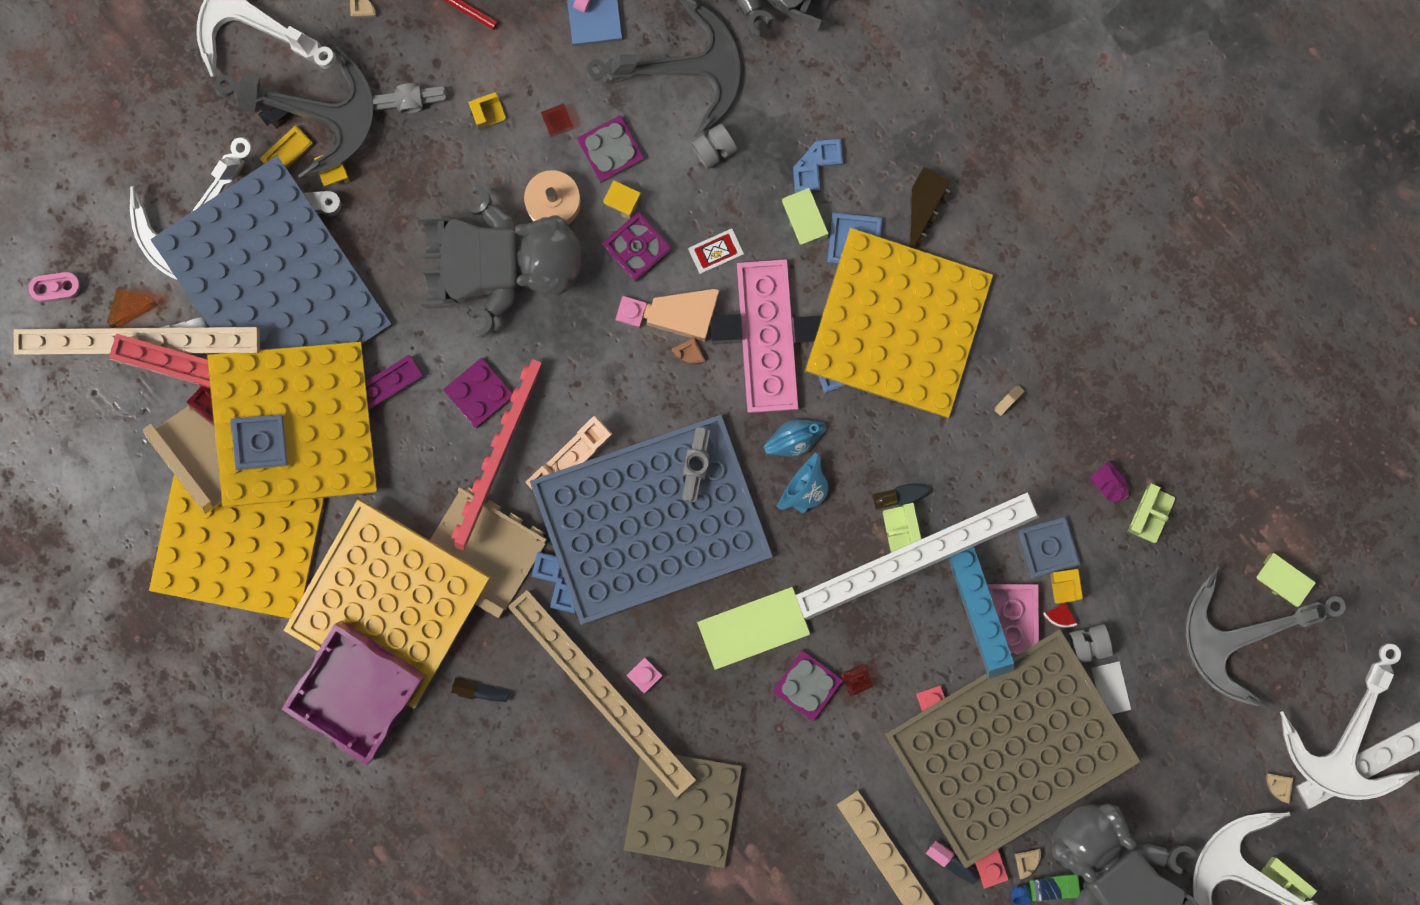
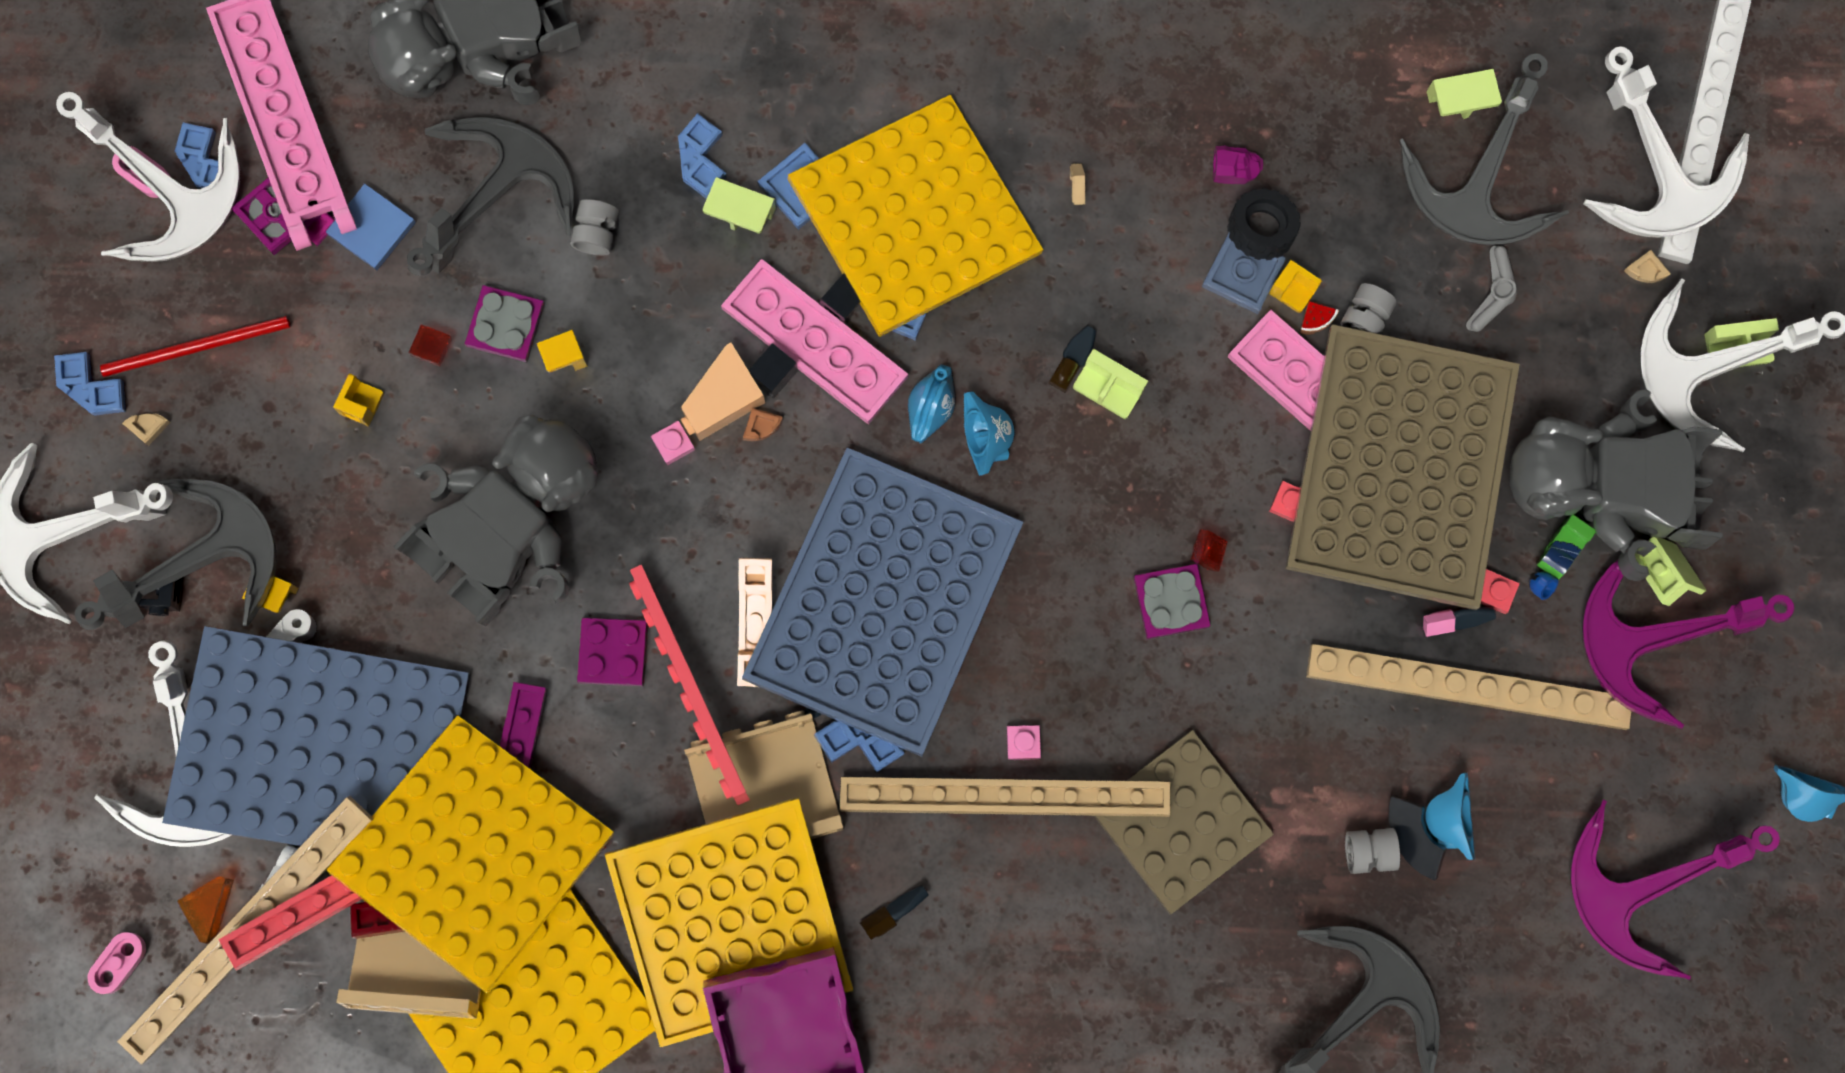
camera: 50 degrees left, 5 degrees down
sand blue tile [230,414,287,471] -> none
yellow tile [259,125,314,169] -> none
light grey axle [372,83,446,113] -> none
light nougat wheel [524,170,581,225] -> none
magenta piece [601,211,672,282] -> none
light grey axle [682,427,710,502] -> none
sticker [688,228,744,274] -> none
yellowish green tile [697,587,810,670] -> none
white plate [796,492,1039,620] -> none
dark brown slope [909,167,951,248] -> none
dark azure brick [941,527,1014,679] -> none
tan tile [1014,849,1041,879] -> none
white sticker [1091,661,1131,714] -> none
yellowish green panel [1127,483,1175,543] -> none
none -> black tyre [1227,188,1301,261]
none -> light grey piece [1466,246,1517,332]

